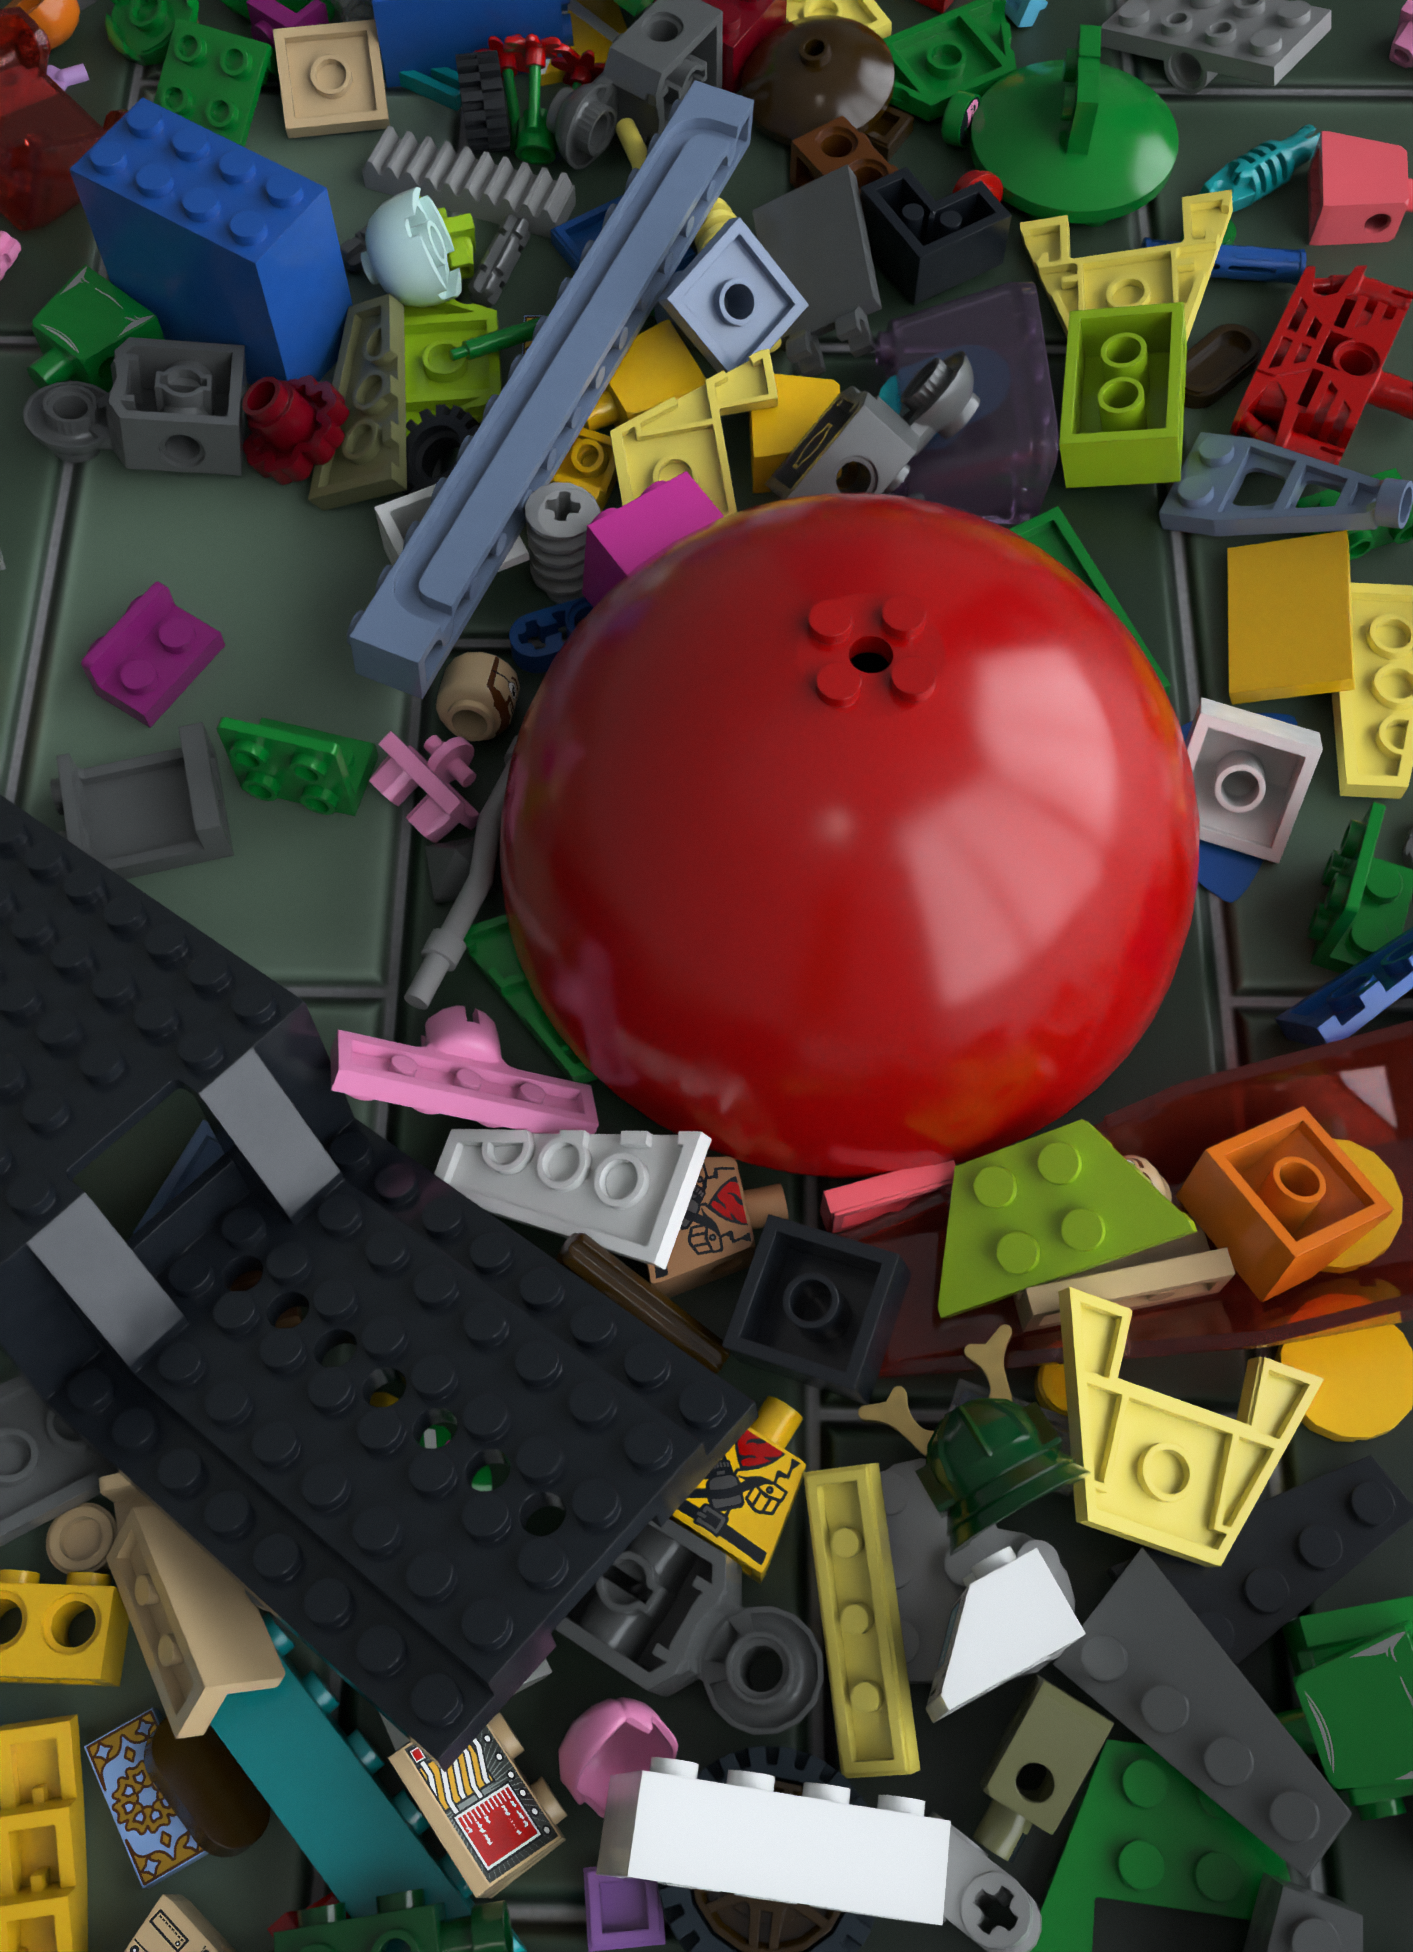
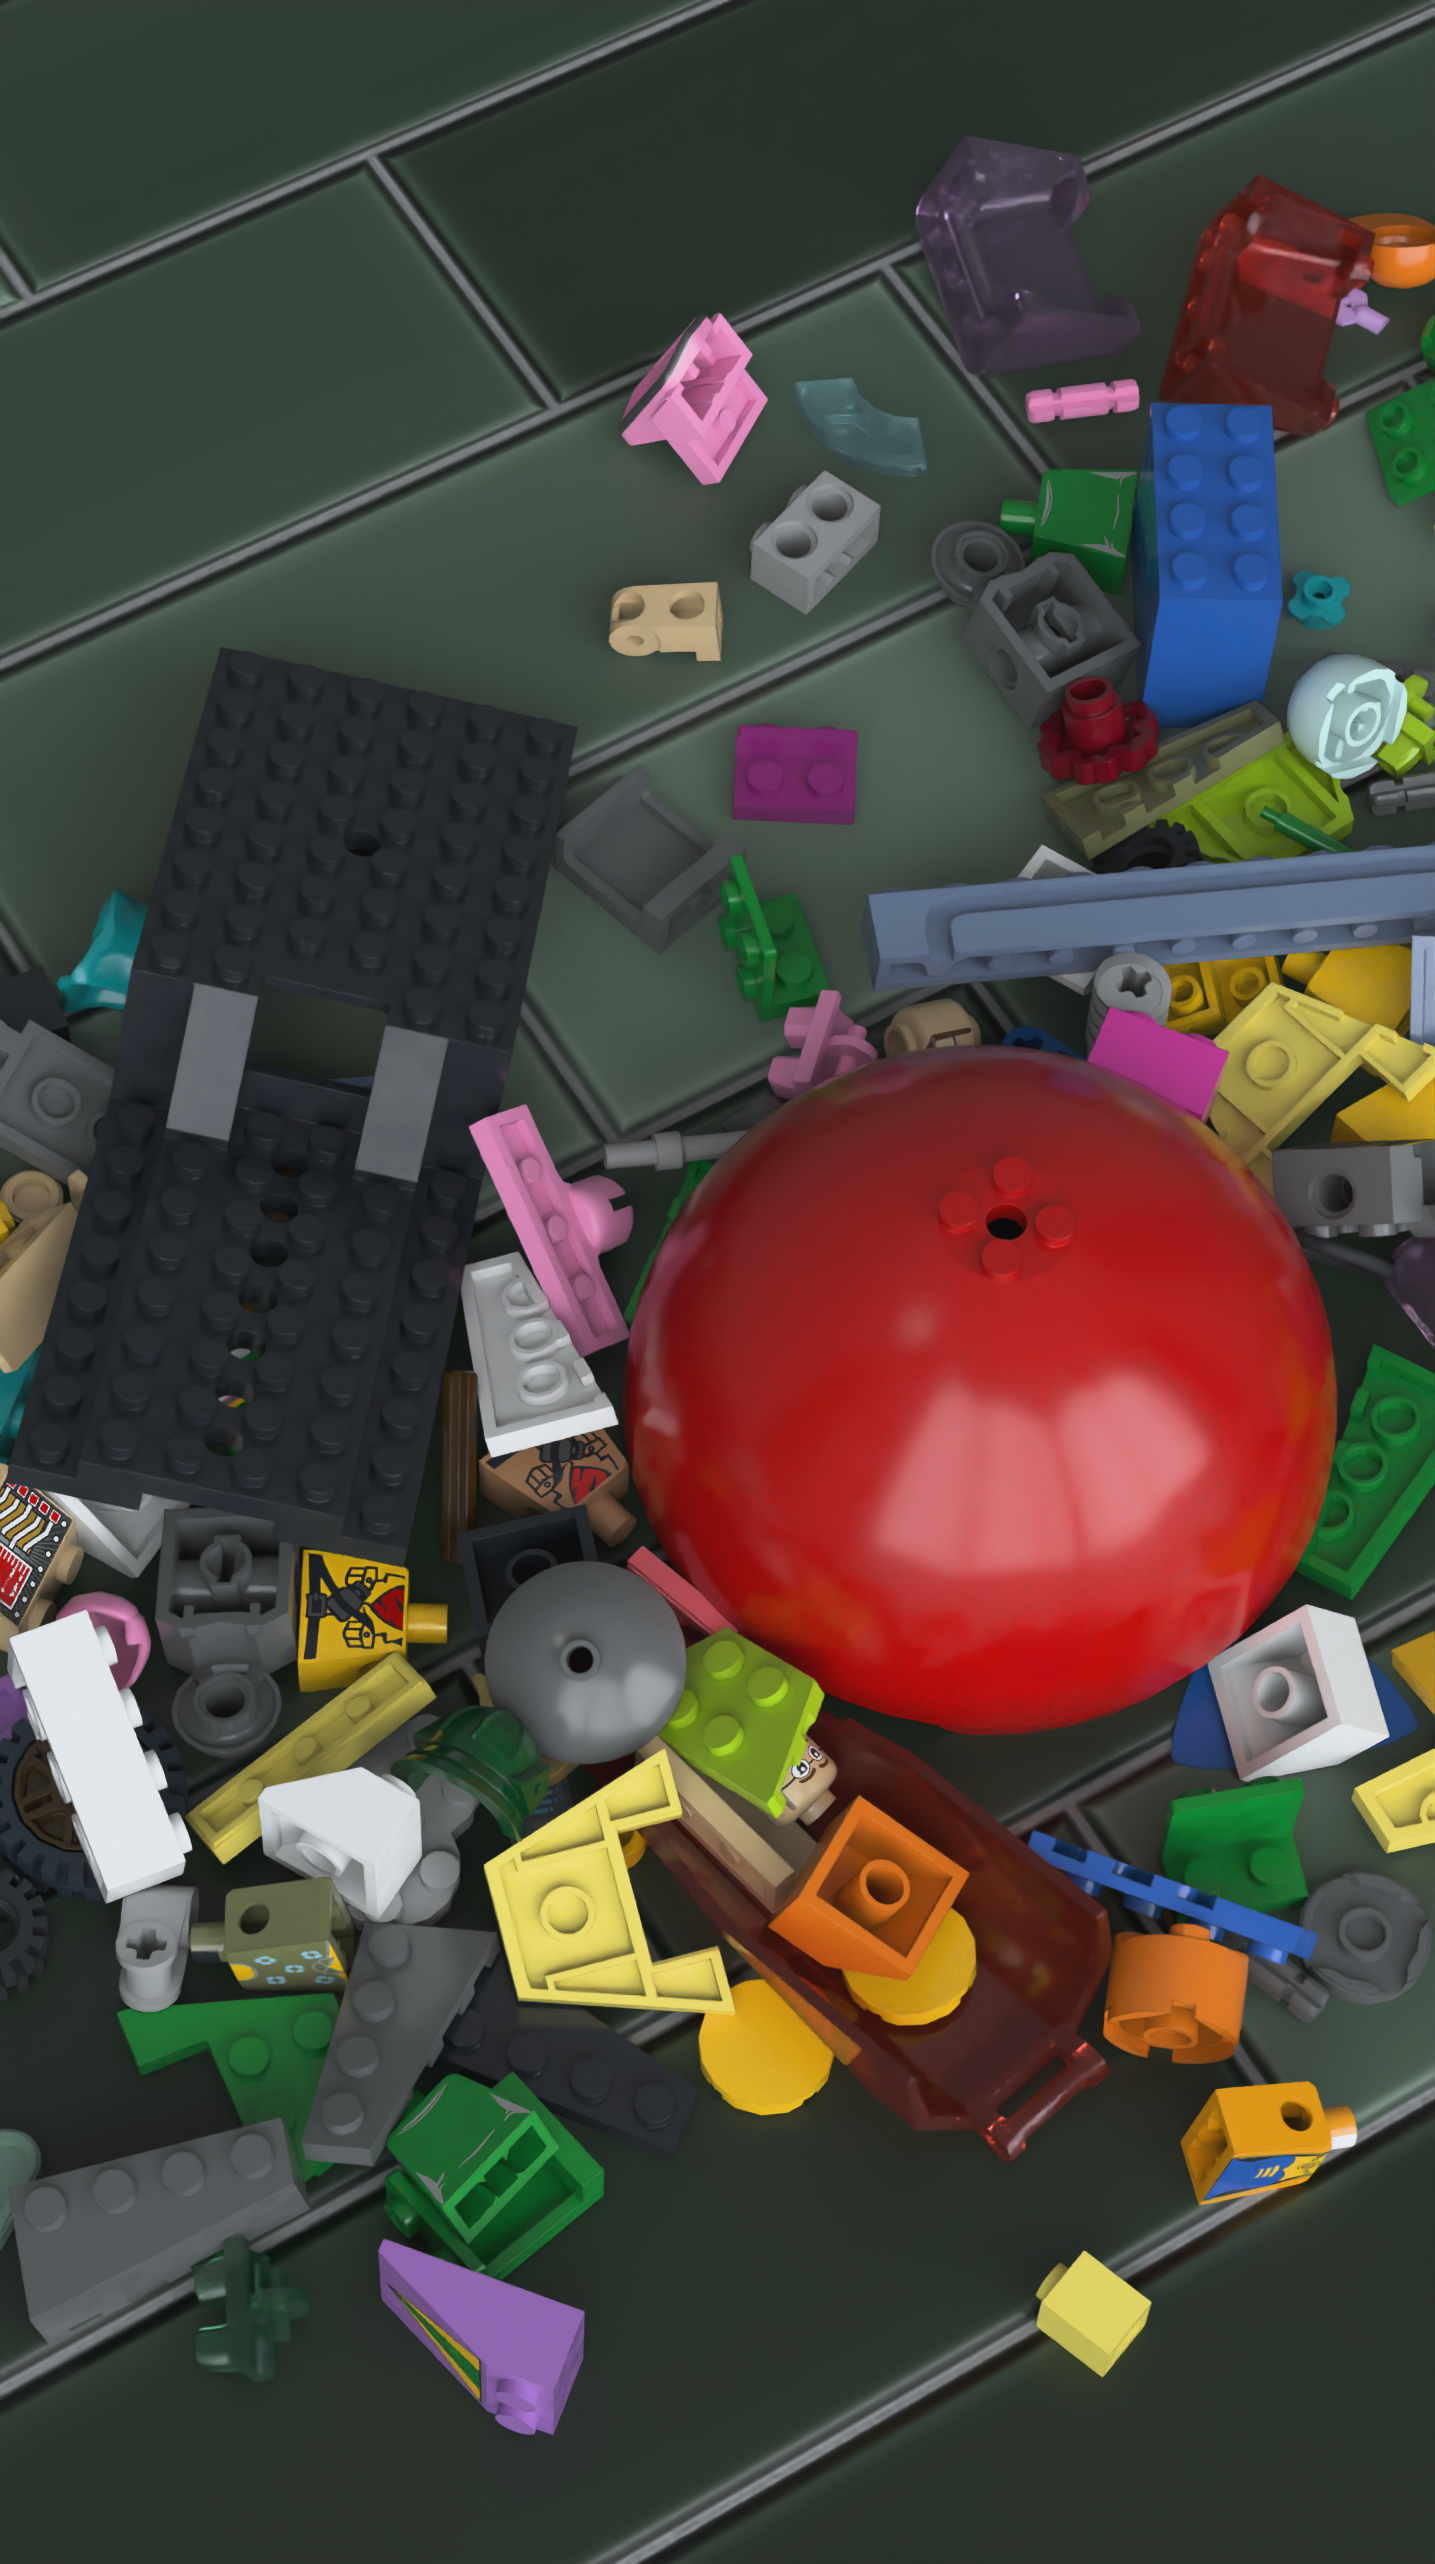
camera: 55 degrees right, 5 degrees down
none -> dark grey dish [485,1561,687,1764]

